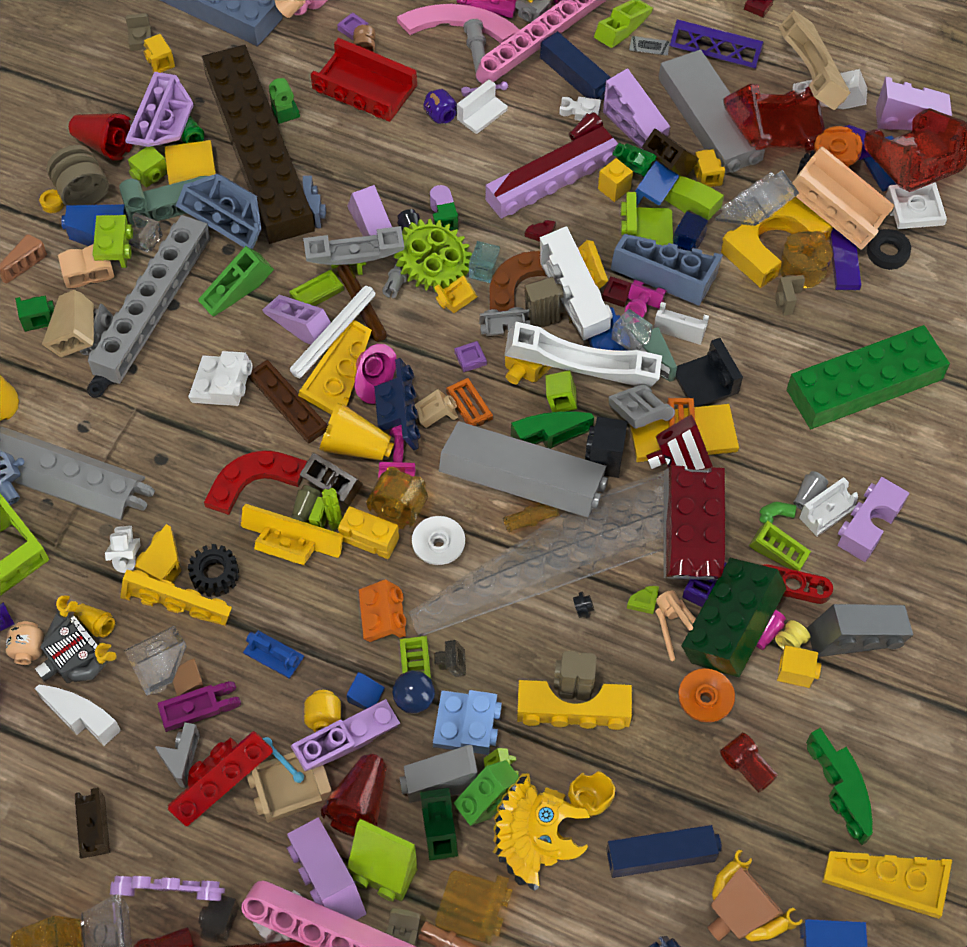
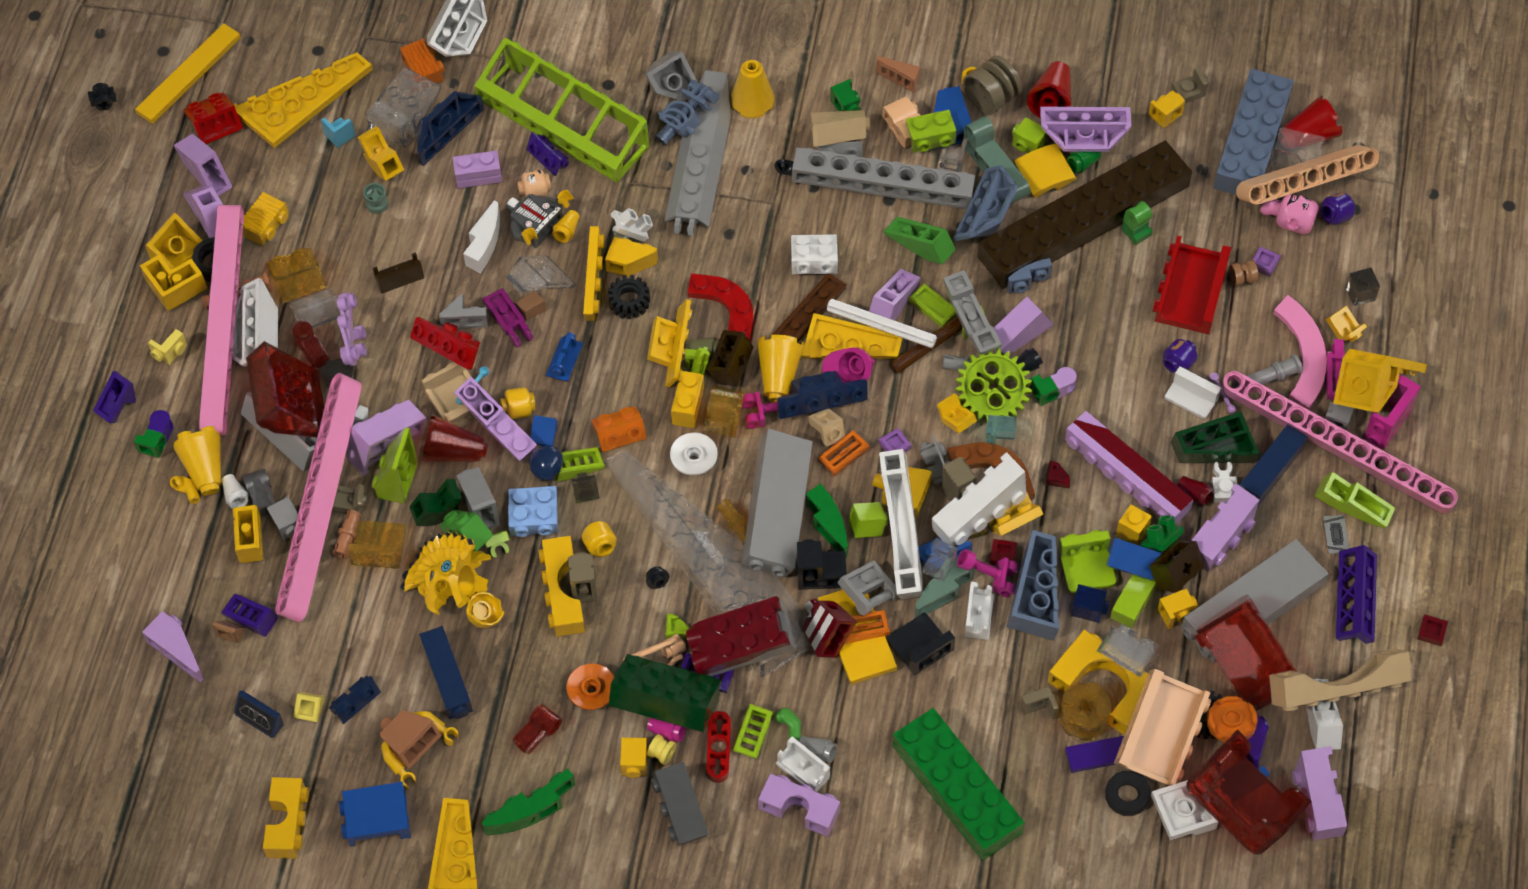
camera: 80 degrees right, 0 degrees up
none -> yellow head [582,521,617,557]
none -> dark green wedge [1171,411,1260,463]

